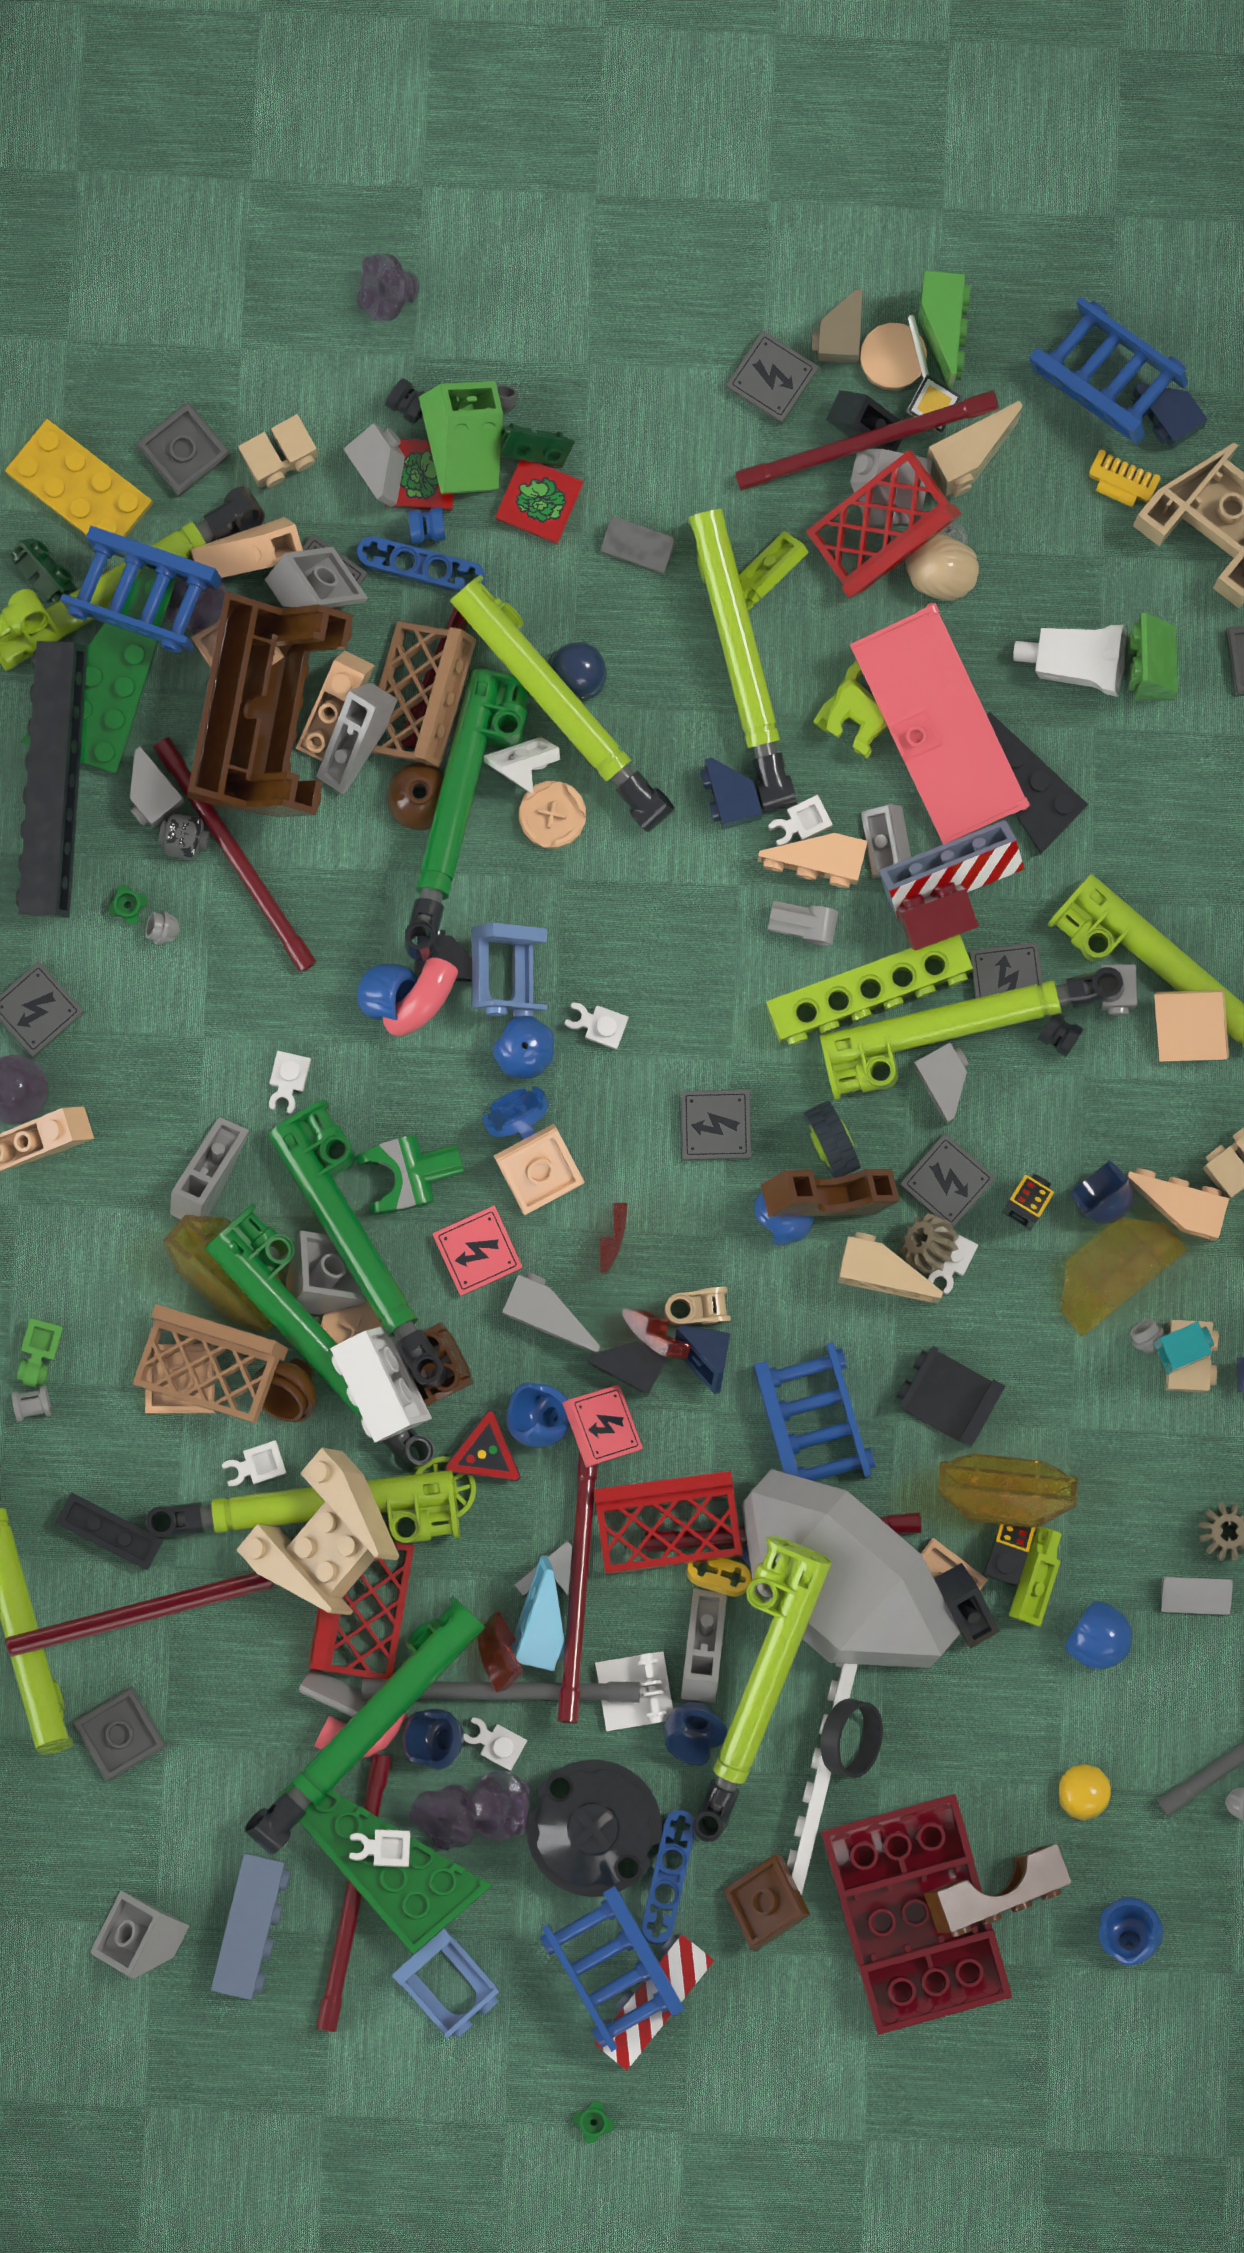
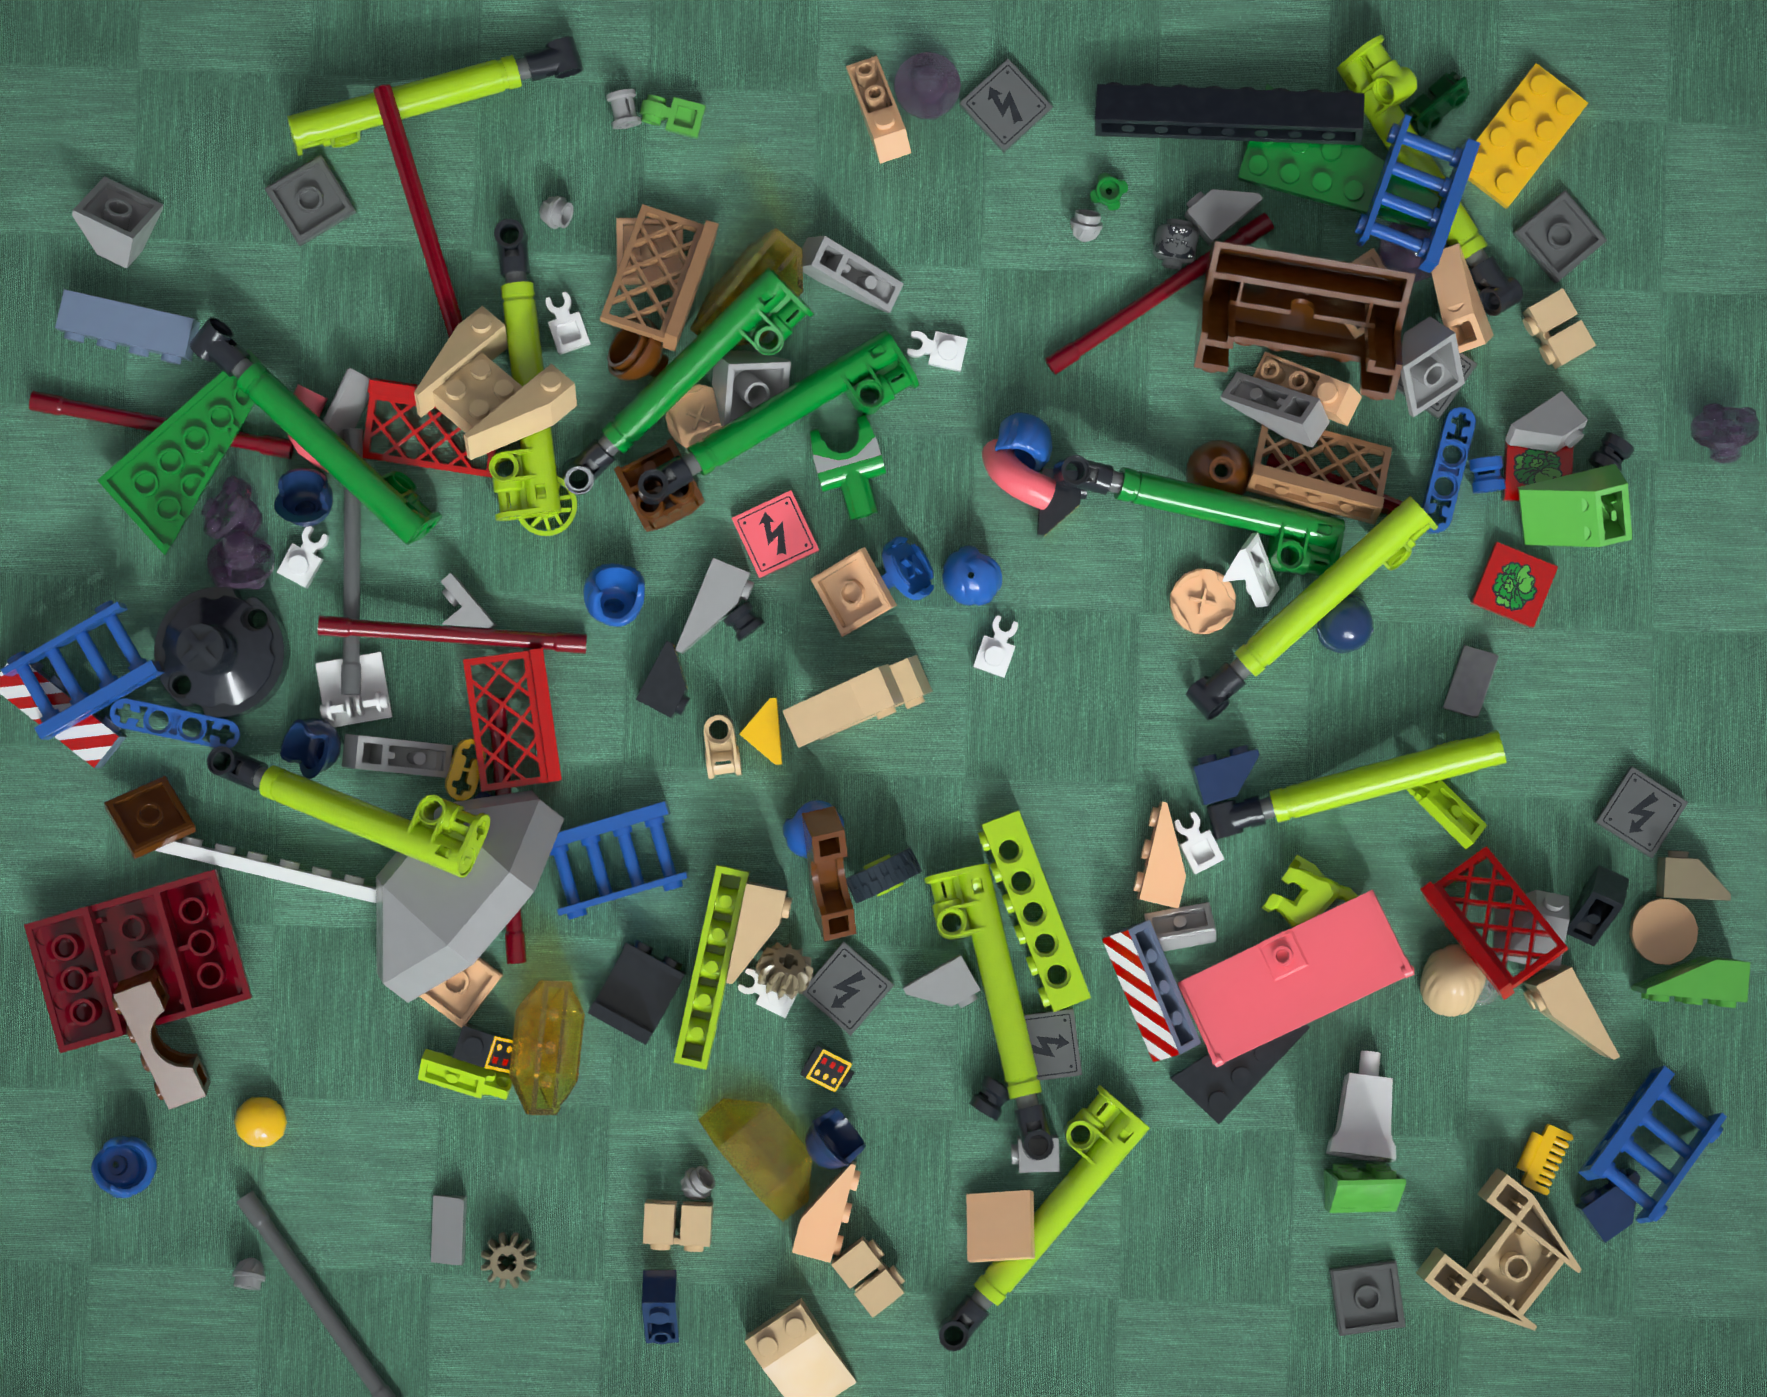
camera: 85 degrees right, 5 degrees up
black plate [56,1492,164,1571] -> none
white slope [330,1327,432,1442] -> none
white plate [349,1830,410,1867] -> none
medium blue panel [392,1928,500,2039] -> none
piece [445,1410,521,1481] -> none
medium blue panel [472,923,547,1018] -> none
clear red slope [477,1612,524,1693] -> none
dark grey hinge [497,384,518,413] -> none
dark green hinge [500,423,575,467] -> none
medium azure slope [509,1555,565,1671] -> none
coral tile [562,1384,643,1468] -> none
clear red slope [600,1203,627,1275] -> none
clear red slope [622,1308,691,1359] -> none
dark blue slope [674,1325,730,1395] -> none
dark grey tile [681,1090,751,1160] -> none
dark red piece [735,390,999,491] -> none
light grey piece [768,901,839,946] -> none
black tyre [821,1698,883,1778] -> none
dark red brick [896,882,979,951] -> none
piece [906,315,962,434] -> none
black slope [934,1563,1000,1649] -> none
blue piece [1064,1600,1132,1669] -> none
teal brick [1154,1321,1214,1375] -> none
none -> light grey plate [539,196,573,229]
none -> lime brick [673,864,751,1070]
none -> black wheel [723,601,765,642]
none -> yellow slope [739,698,783,765]
none -> tan wedge [783,655,933,748]

